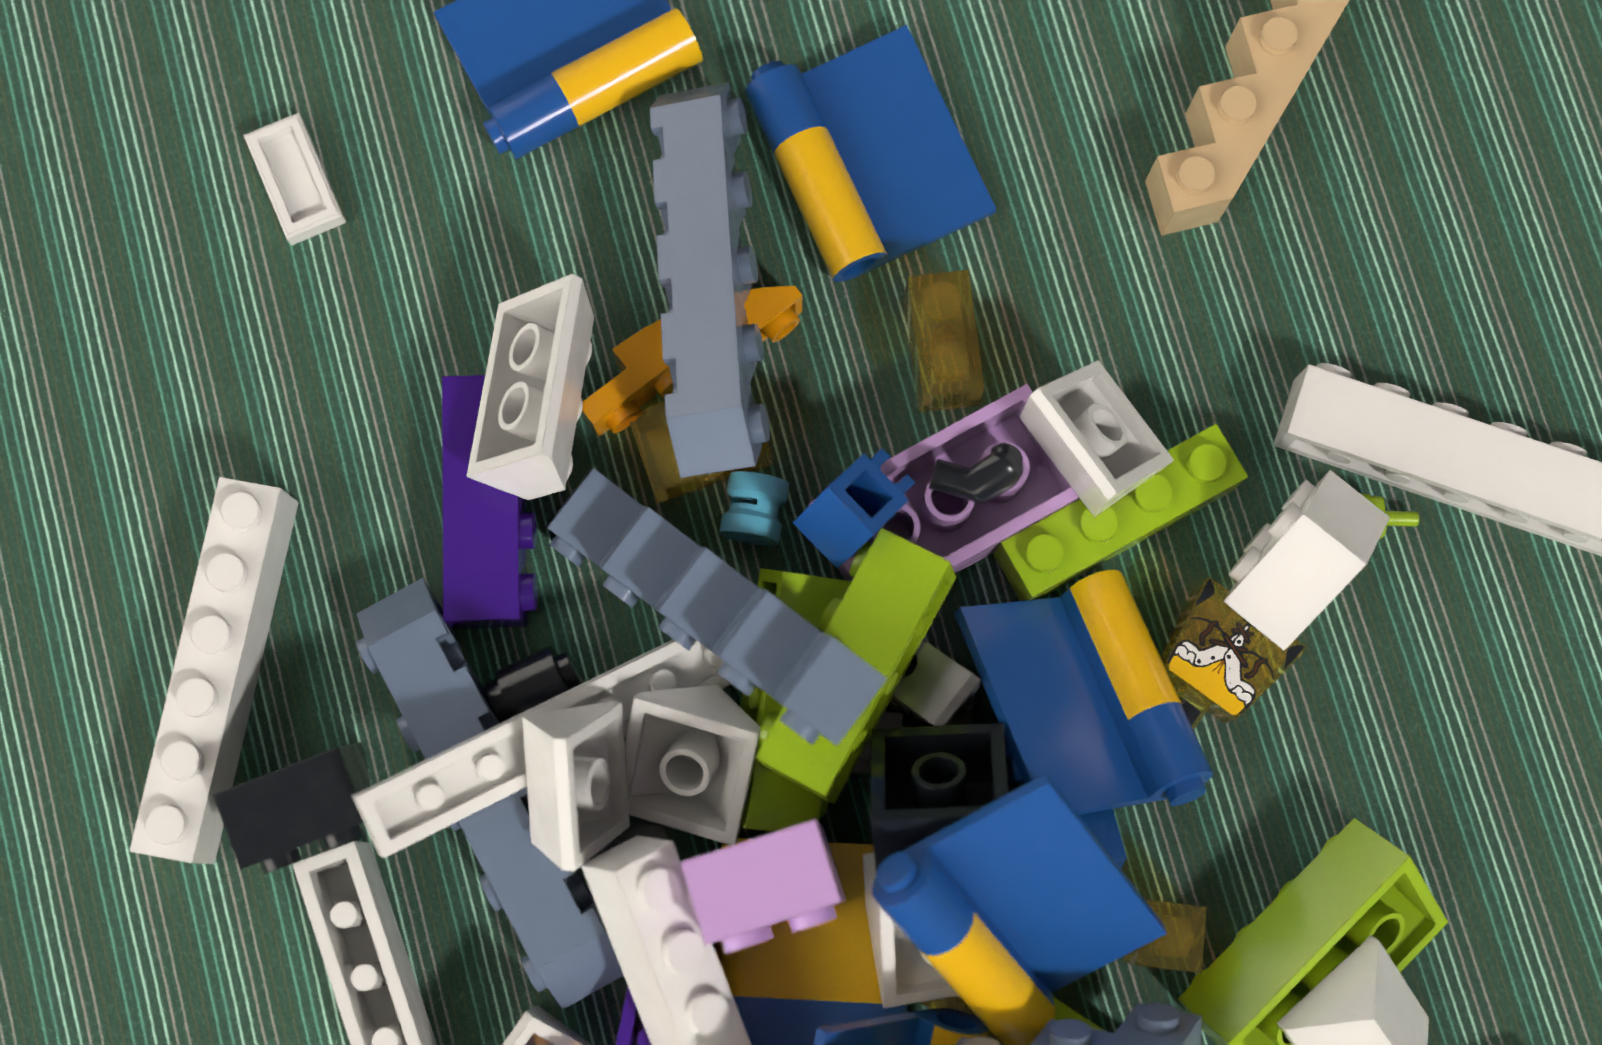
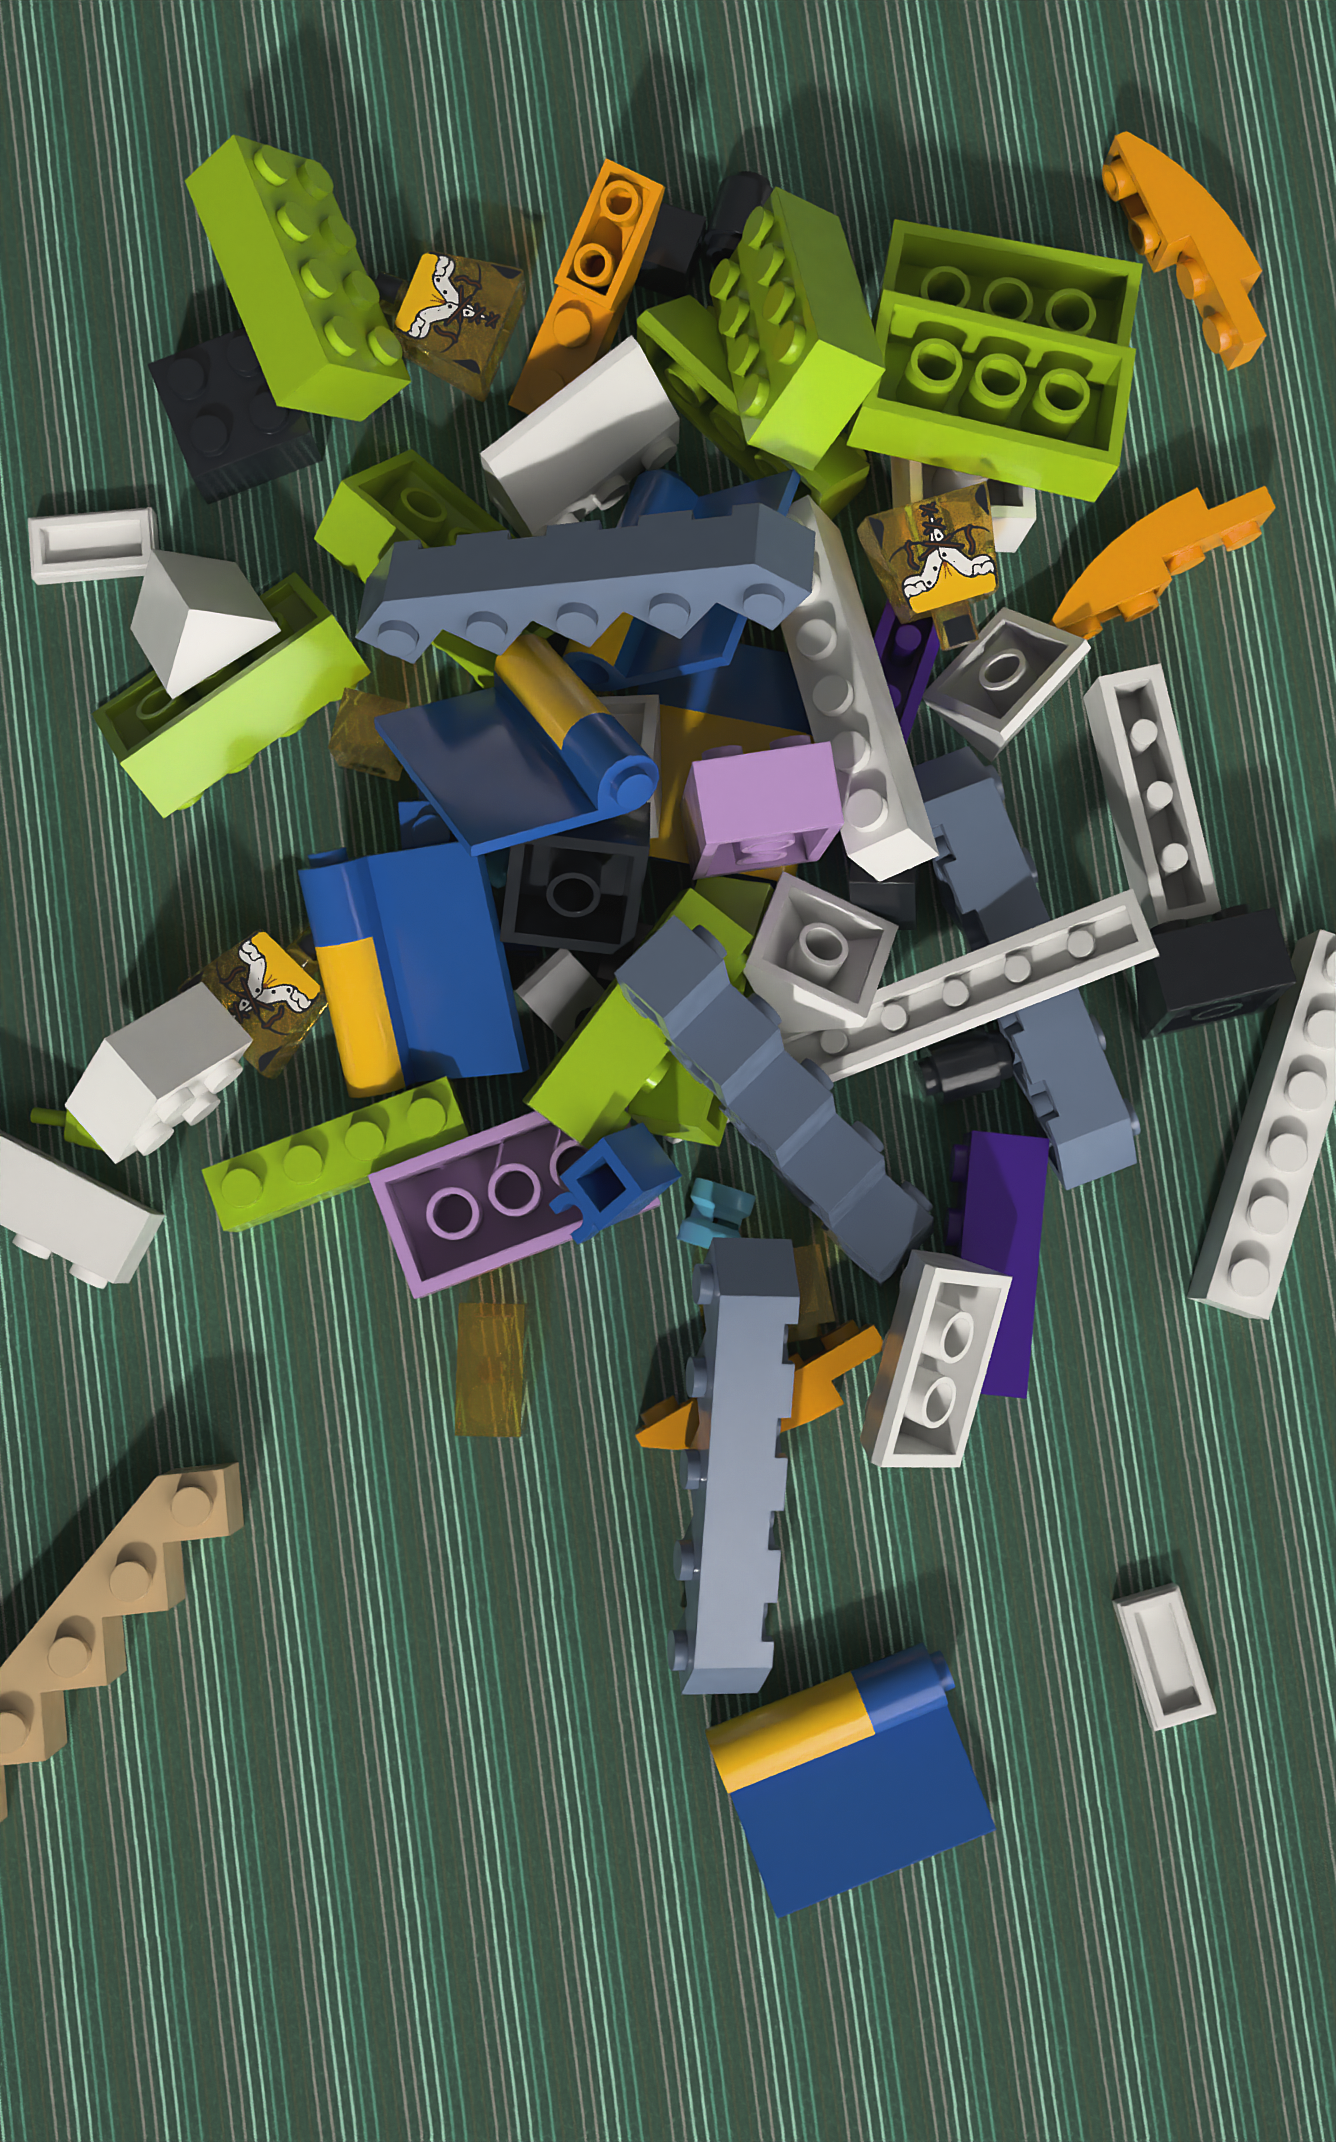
camera: 175 degrees left, 5 degrees up
white slope [522,701,630,871] -> none
blue door [745,25,997,282] -> none
black arm [929,443,1023,503] -> none
white slope [1019,360,1174,517] -> none

